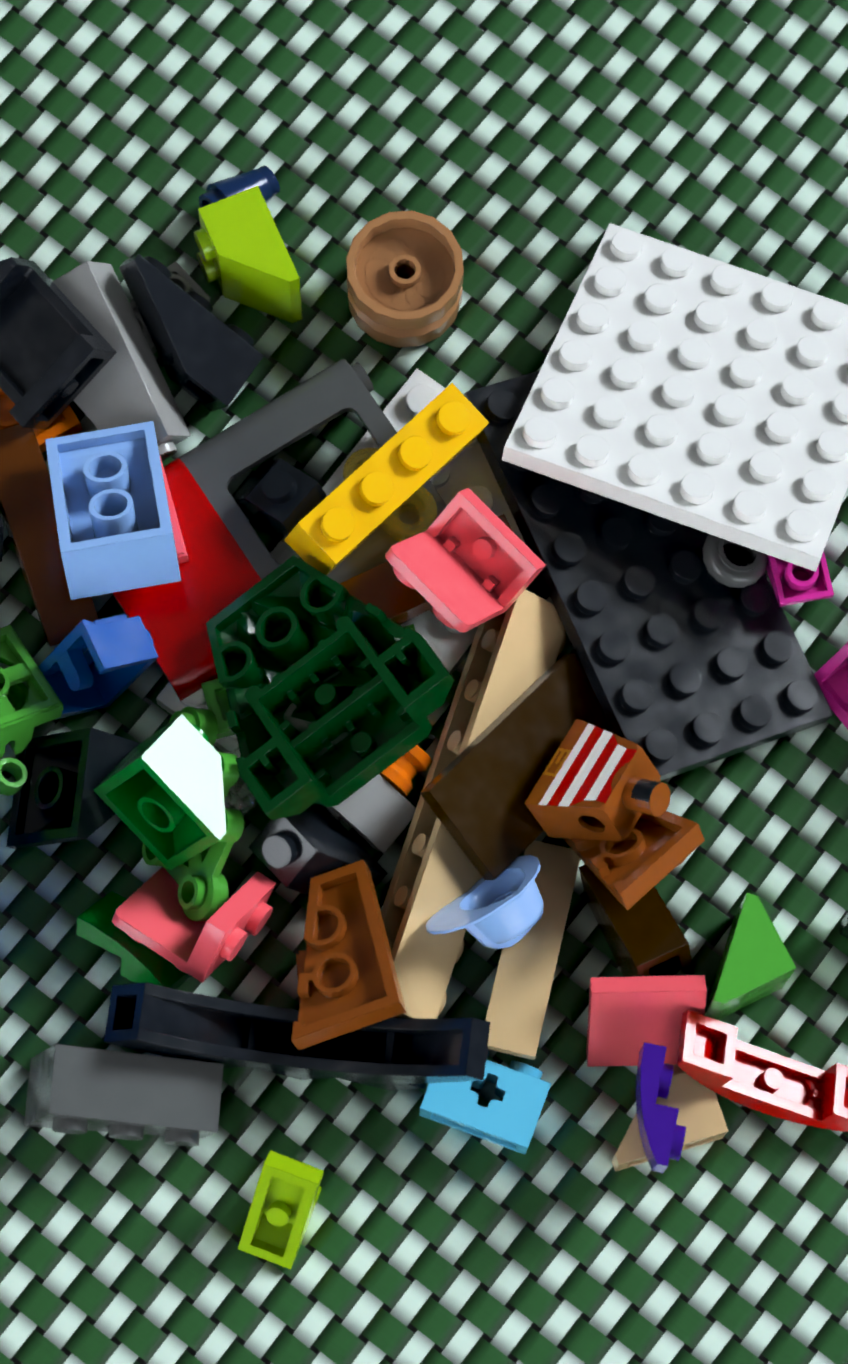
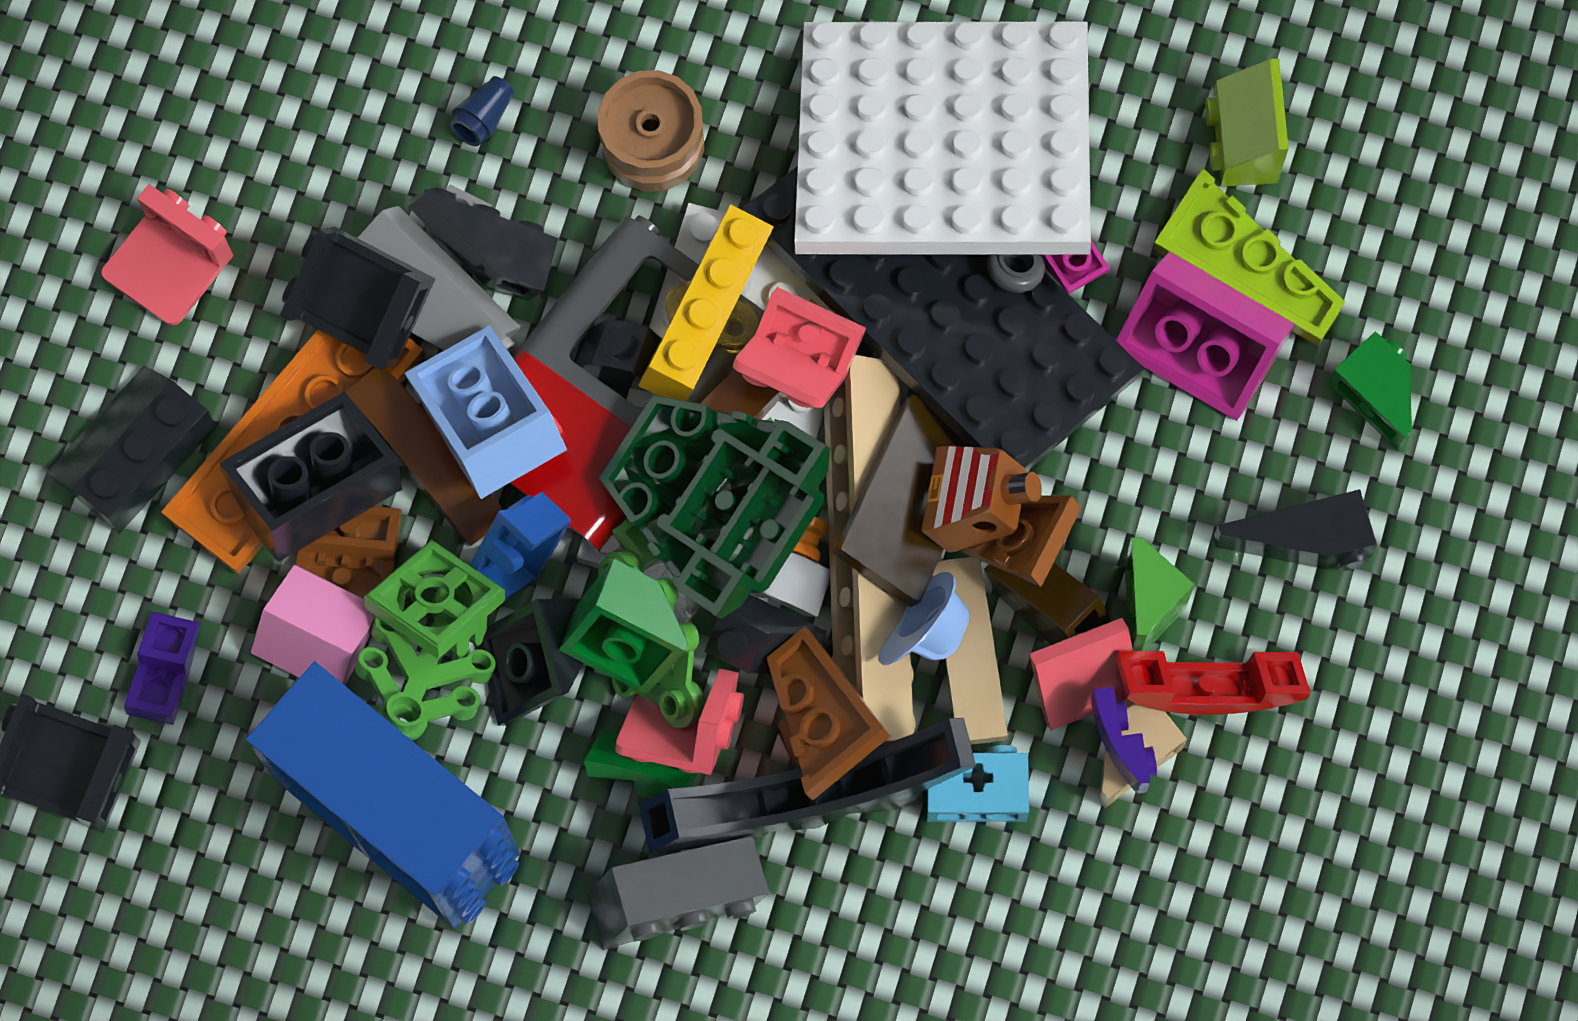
camera: 15 degrees left, 0 degrees up
lime slope [194,186,302,323] -> none
lime slope [238,1150,324,1270] -> none

